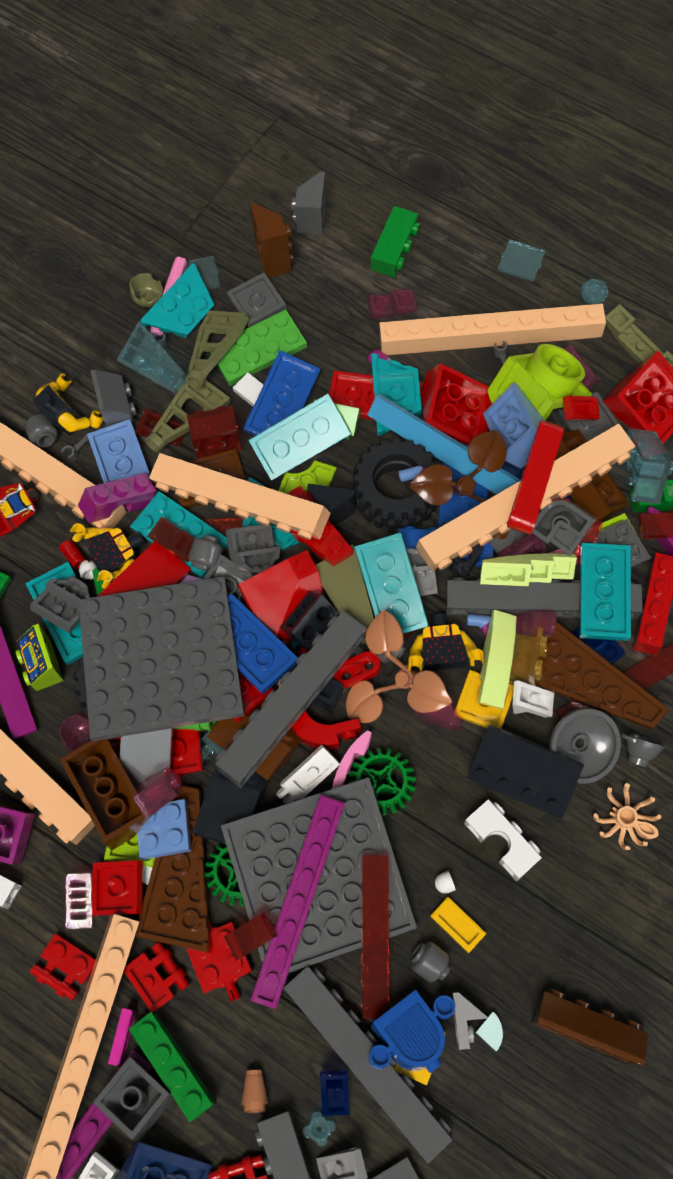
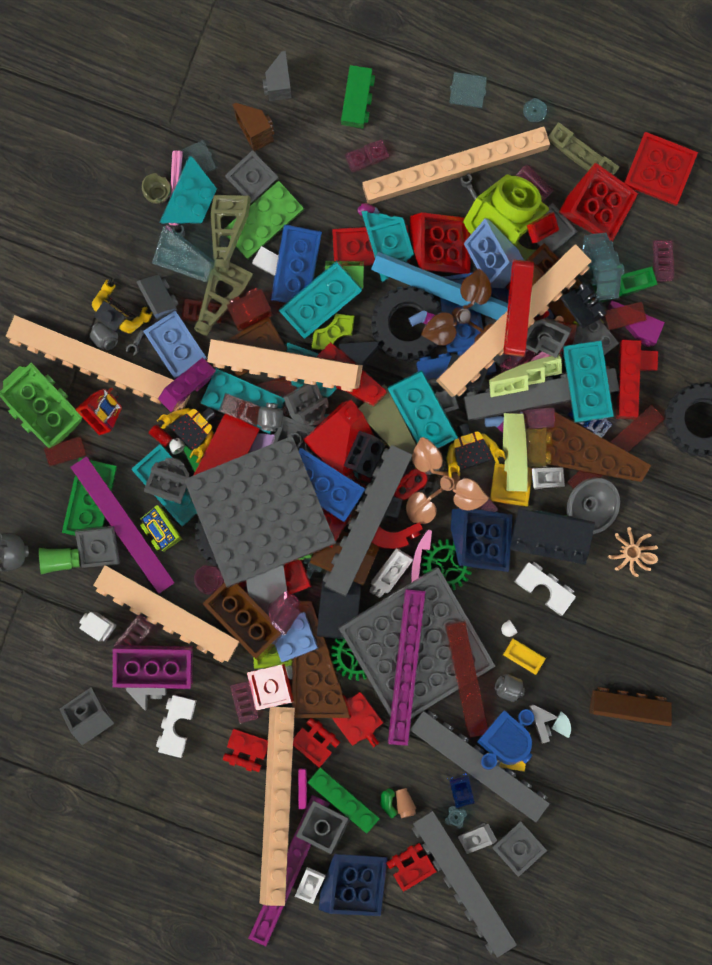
camera: 15 degrees left, 15 degrees up
clear red tile [224,912,278,961] -> none
dark grey piece [621,733,666,767] -> none
none -> green arm [380,788,398,819]
none -> dark blue slope [451,508,512,572]
none -> black hinge [560,282,607,329]

